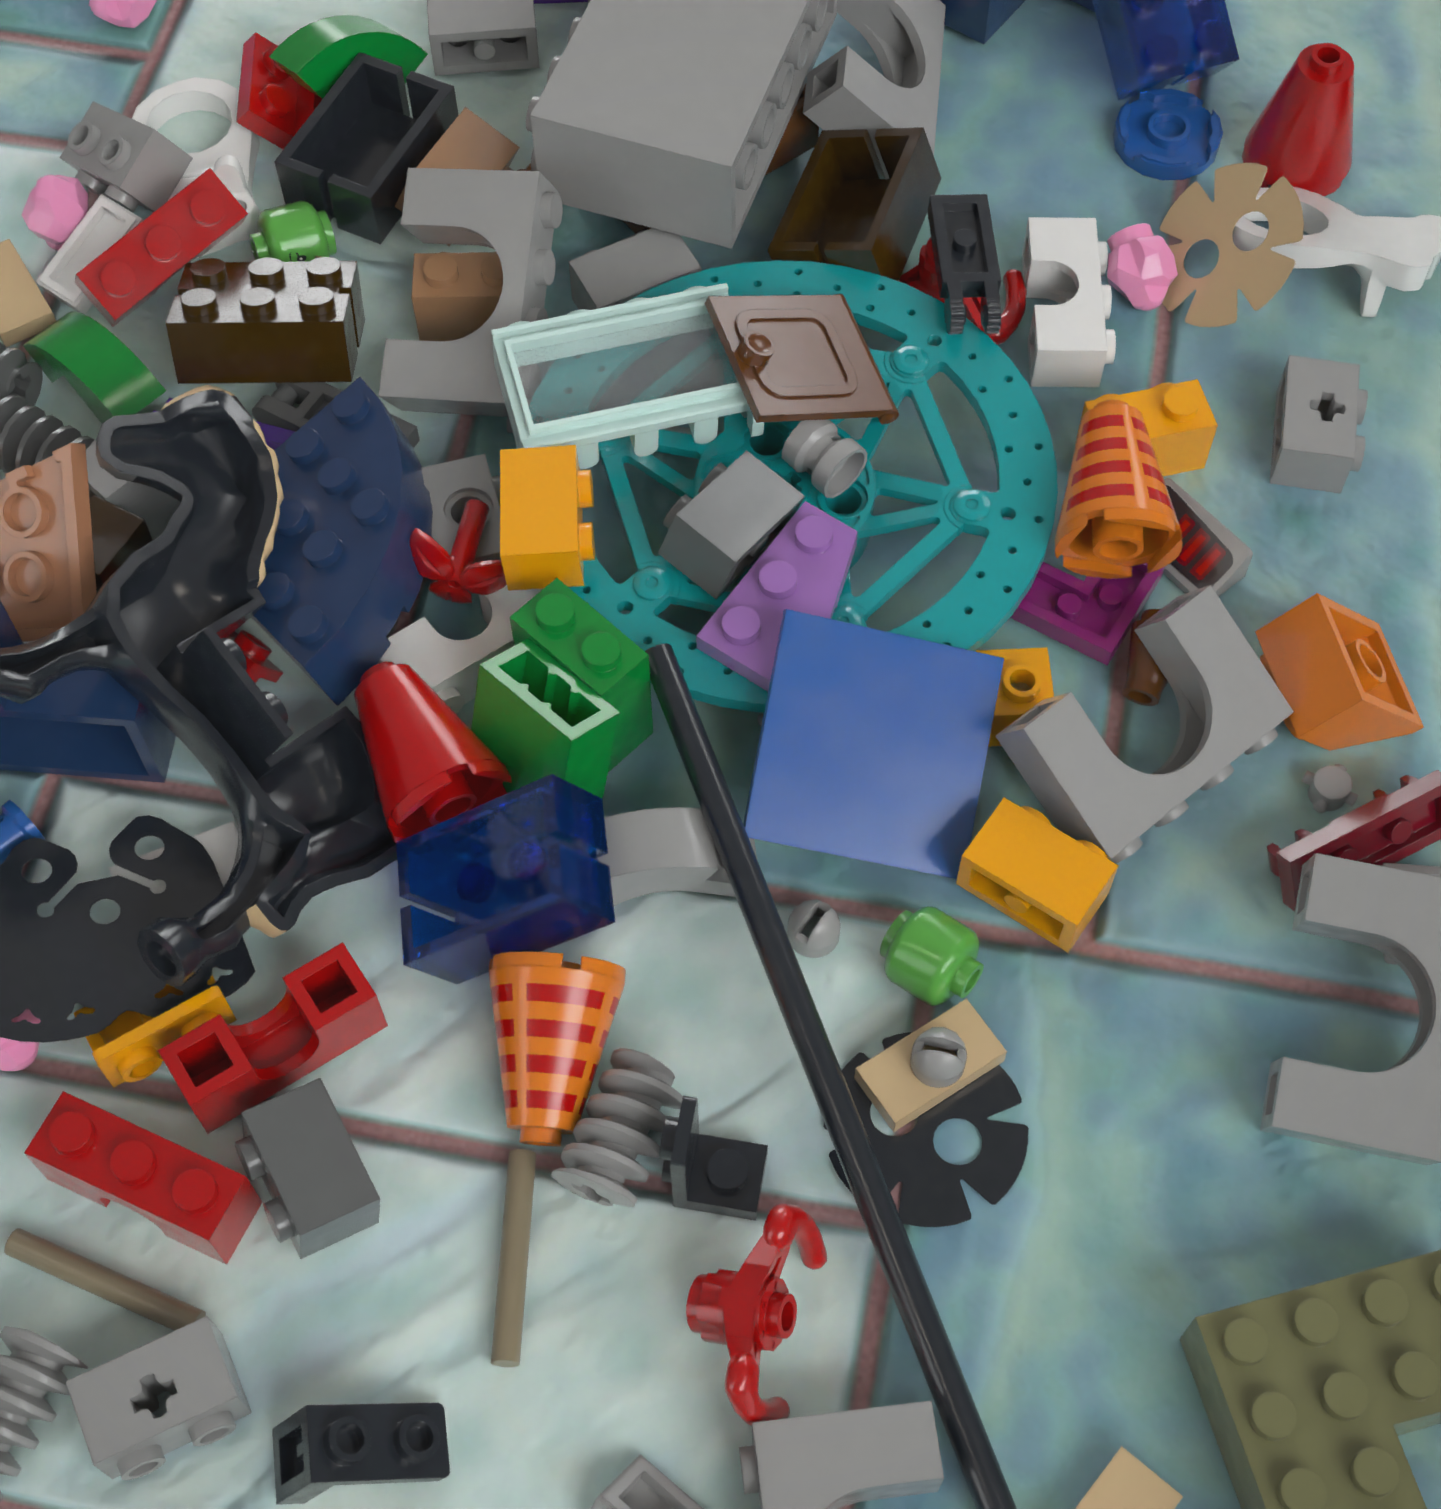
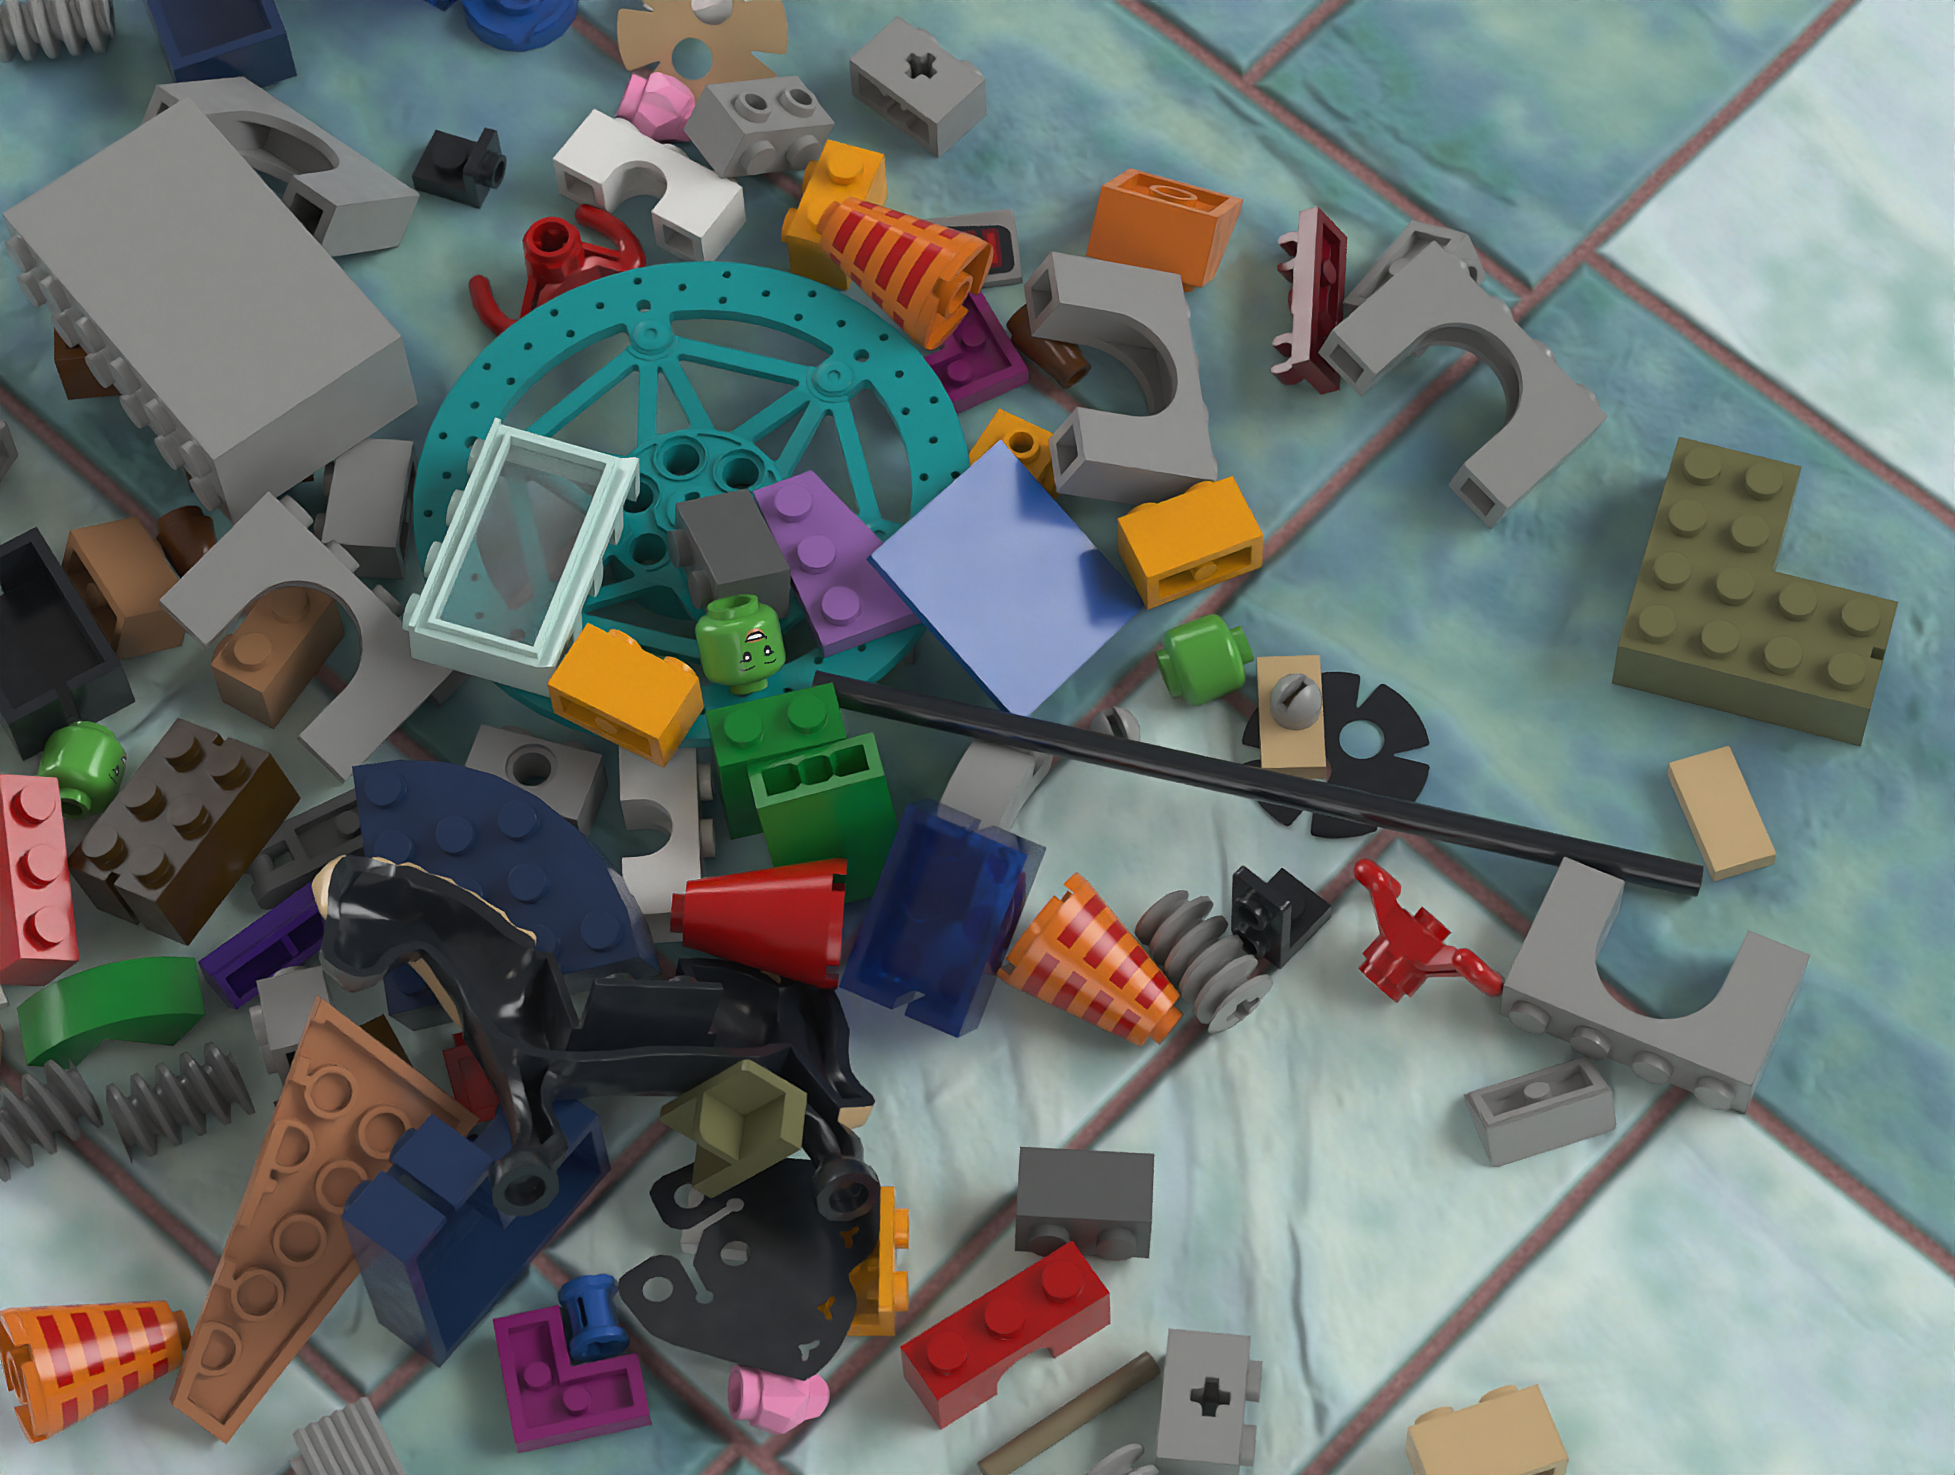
camera: 55 degrees left, 0 degrees up
red arch [158,942,388,1134] -> none
black bracket [272,1403,450,1505] -> none
red plant [410,499,507,604] -> none
dark tan bar [491,1149,536,1367] -> none
container [704,294,899,424] -> none
dark brown piece [767,127,942,282] -> none
light grey wheel [782,419,868,498] -> none
black hinge [927,194,1002,334] -> none
light grey piece [1302,764,1358,813] -> none
none -> black bracket [412,127,507,209]
none -> olive panel [659,1059,807,1199]
none -> light grey brick [683,75,835,179]
none -> bright green head [695,594,786,695]

